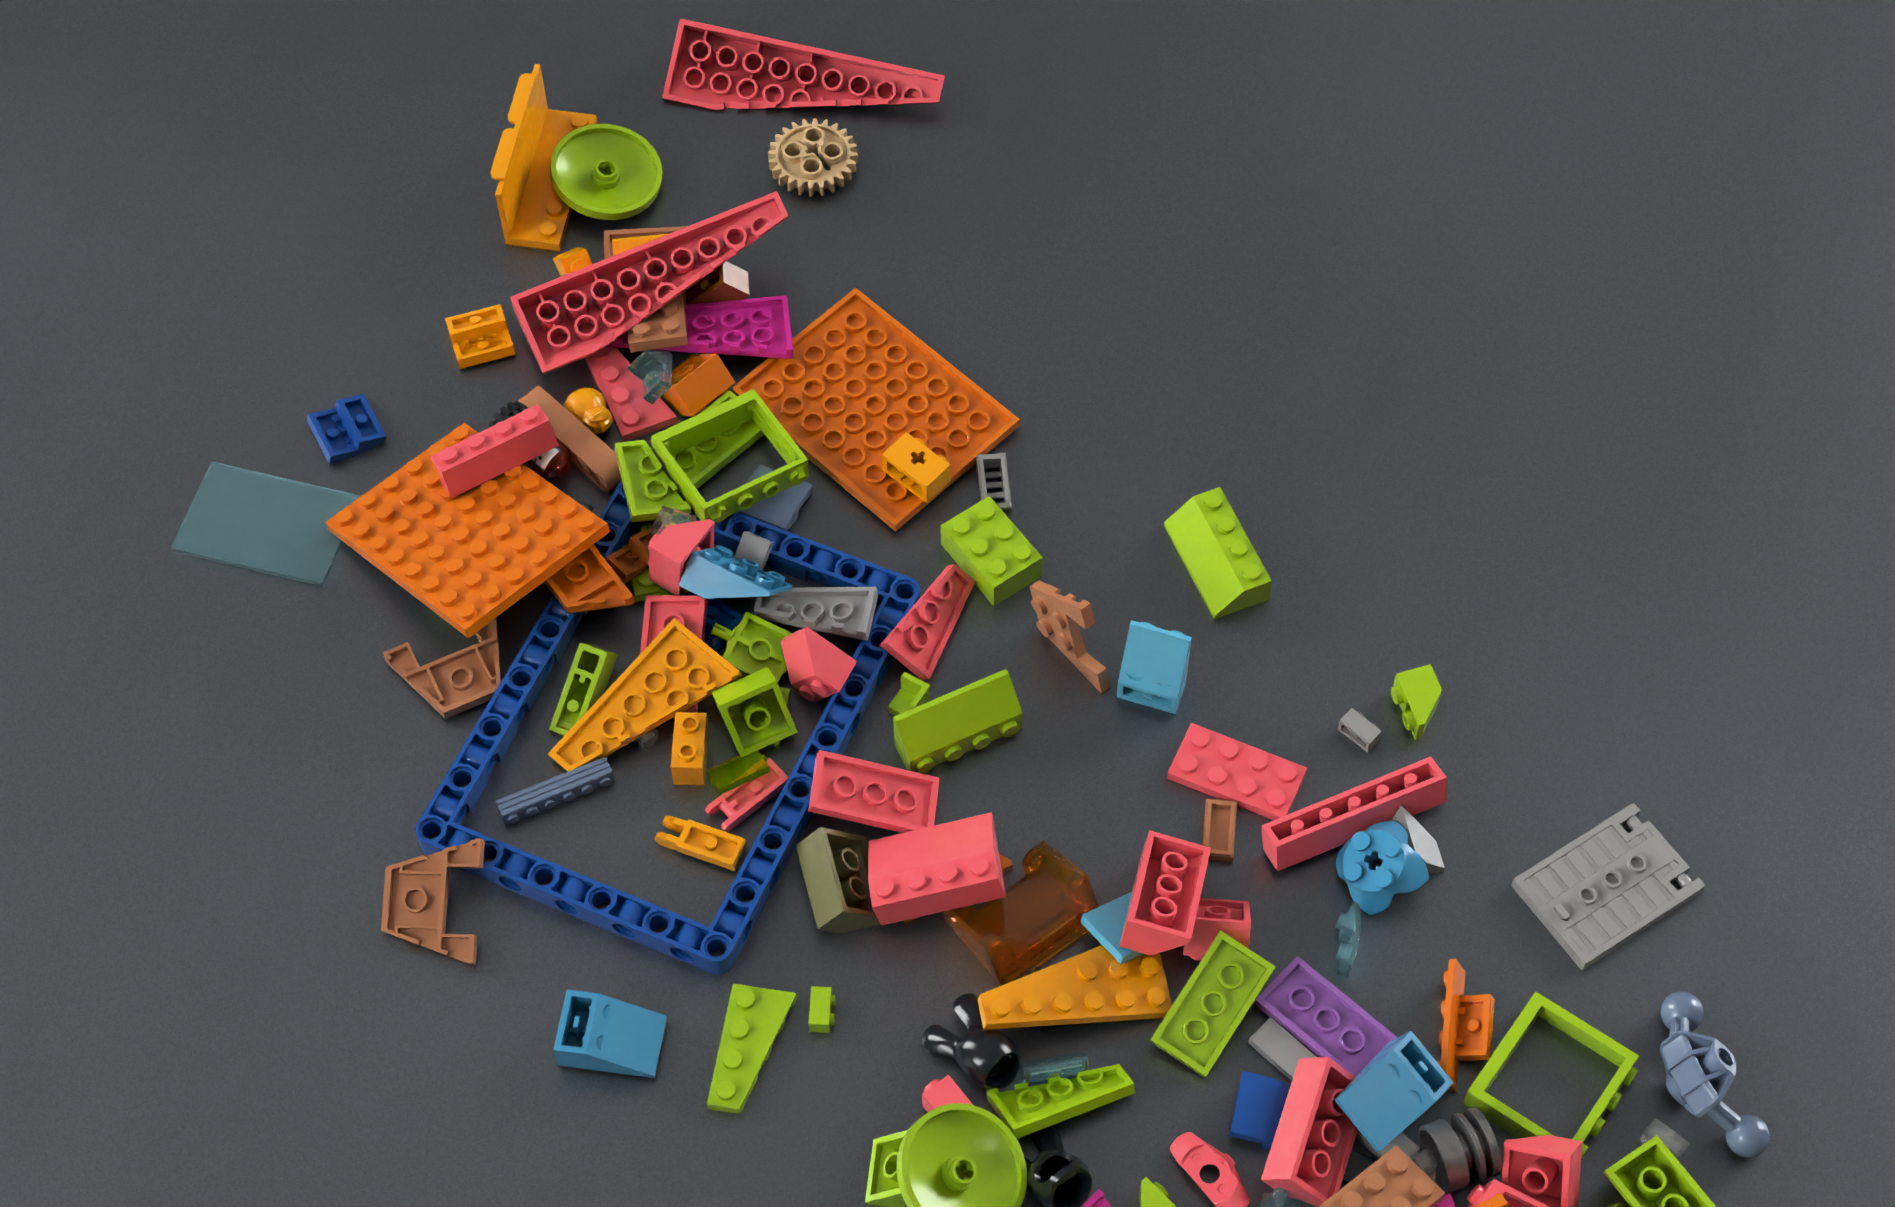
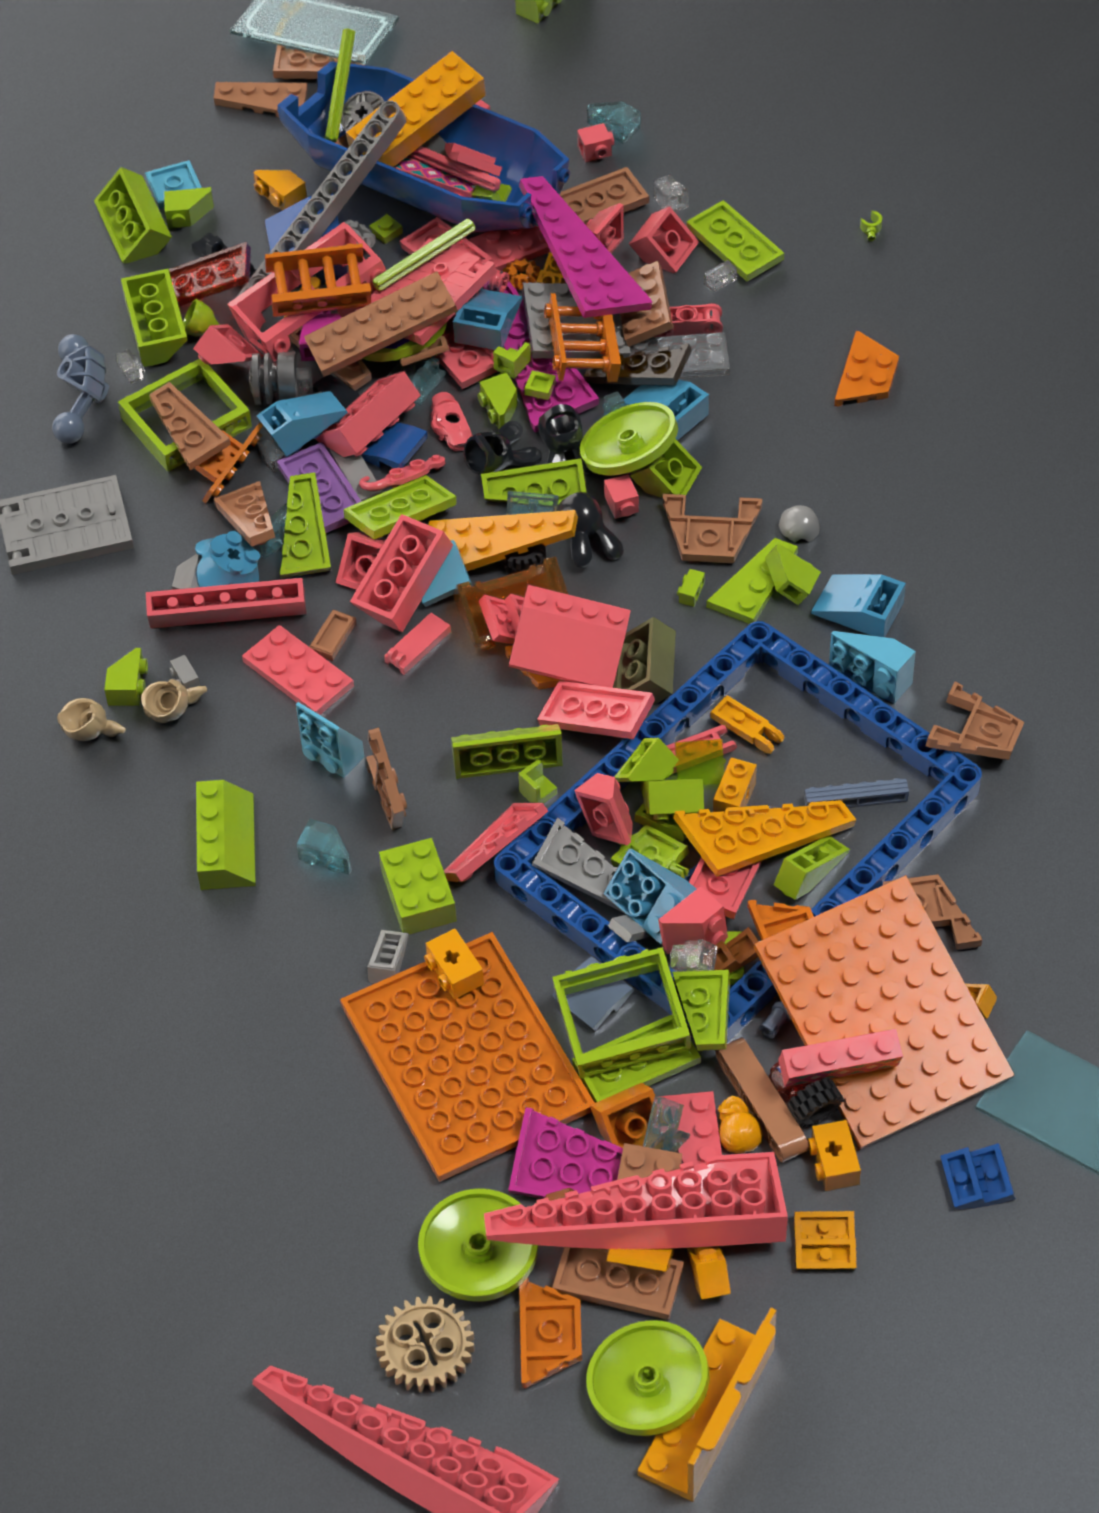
camera: 160 degrees left, 5 degrees down
none -> tan hair [57,698,126,741]
none -> tan hair [141,679,207,723]
none -> nougat wing [149,382,231,470]
none -> nougat wing [214,481,275,546]
none -> lime wing [280,472,331,579]
none -> clear light blue slope [297,819,352,875]
none -> coral piece [359,455,445,491]
none -> coral hinge [384,613,451,675]
none -> lime dish [418,1189,538,1301]
none -> black piece [463,421,542,475]
none -> coral slope [479,594,524,644]
none -> orange wing [519,1278,582,1388]
none -> lime slope [615,738,679,782]
none -> nougat wing [663,494,762,563]
none -> lime slope [765,543,821,605]
none -> light grey hair [779,505,820,543]
none -> light orange brick [807,1120,861,1191]
none -> medium azure slope [829,631,916,704]
none -> light orange slope [965,983,997,1019]

